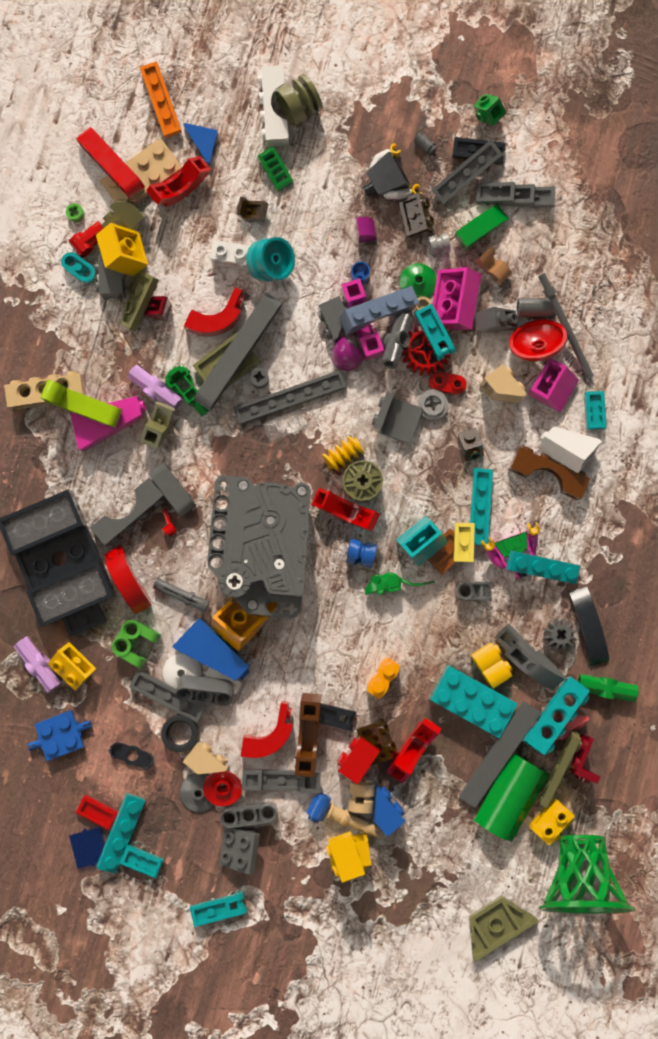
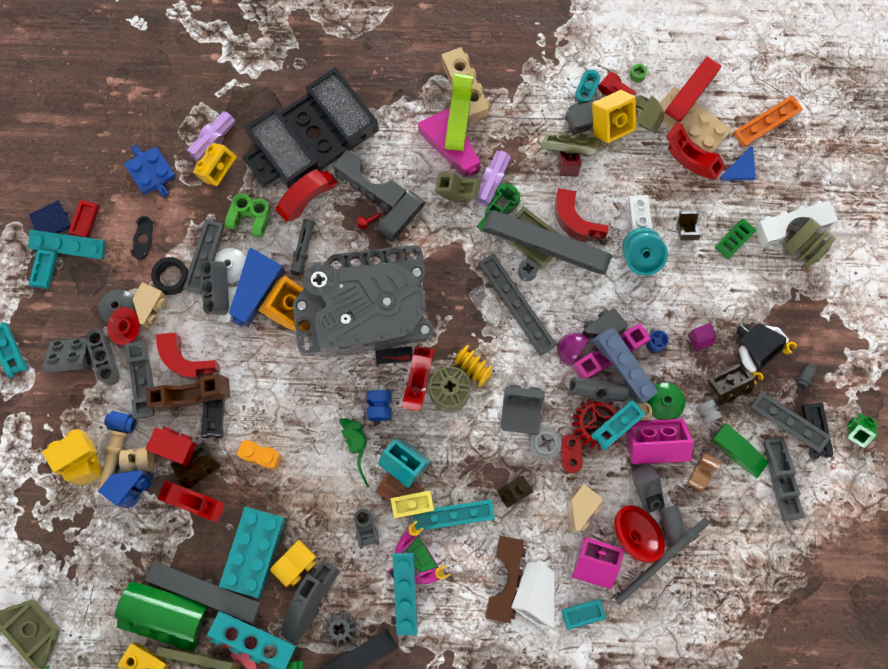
camera: 75 degrees right, 10 degrees down
none -> black sticker [375,346,413,364]

